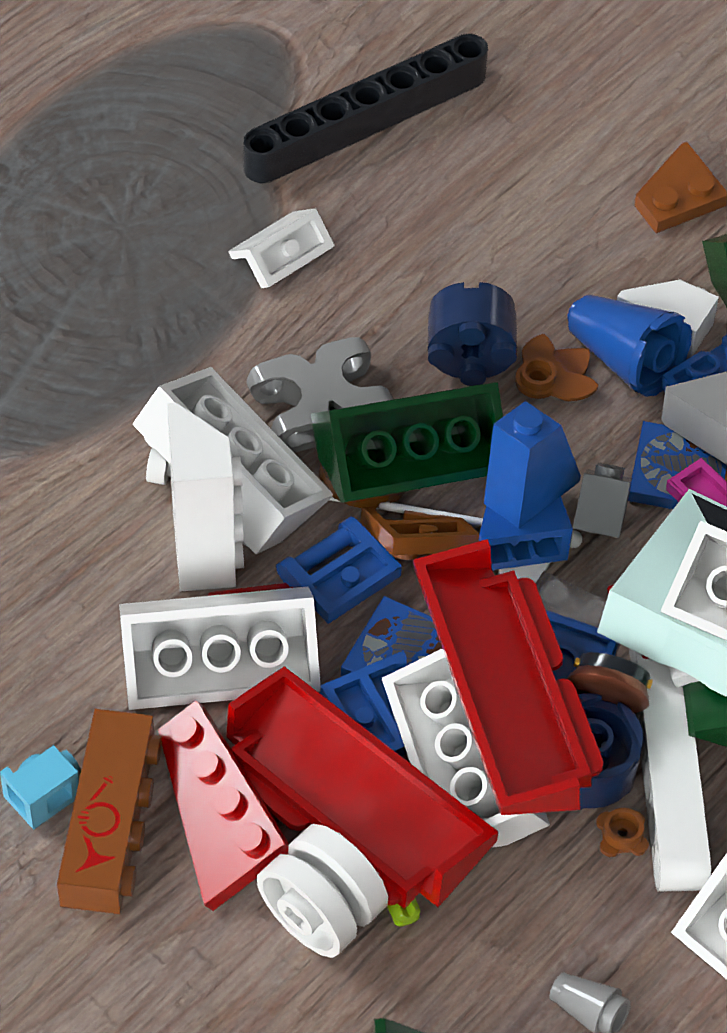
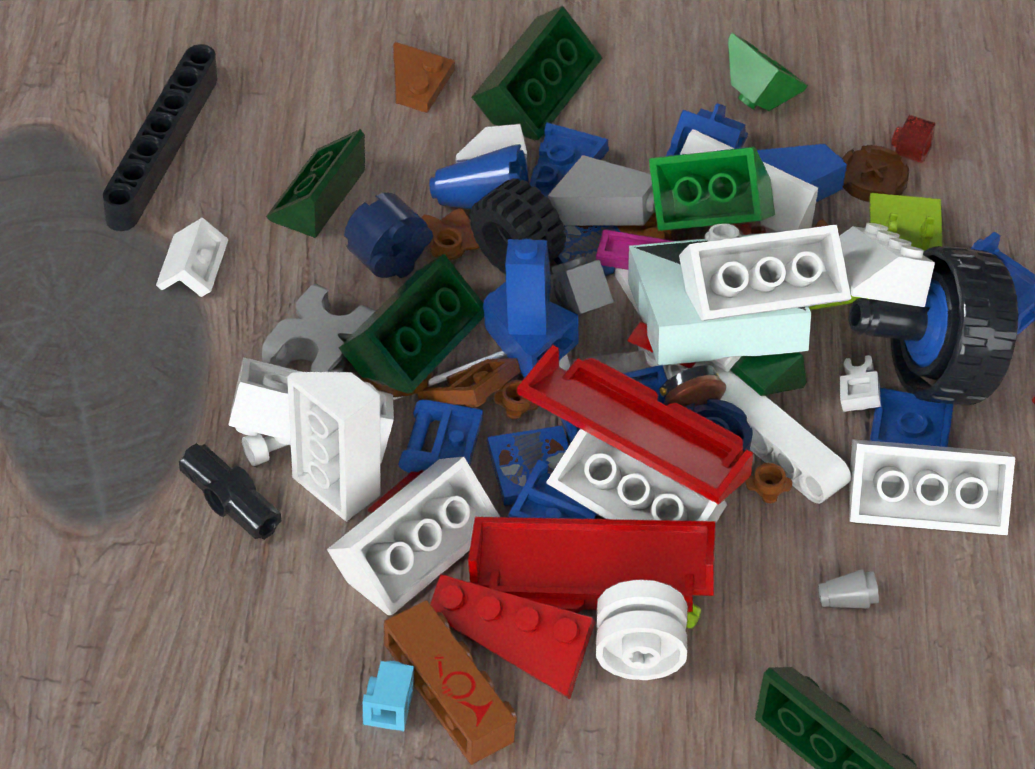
camera: 40 degrees left, 5 degrees down
none -> black piece [179,443,281,540]
none -> dark green slope [266,129,365,238]
none -> black tyre [469,178,566,275]

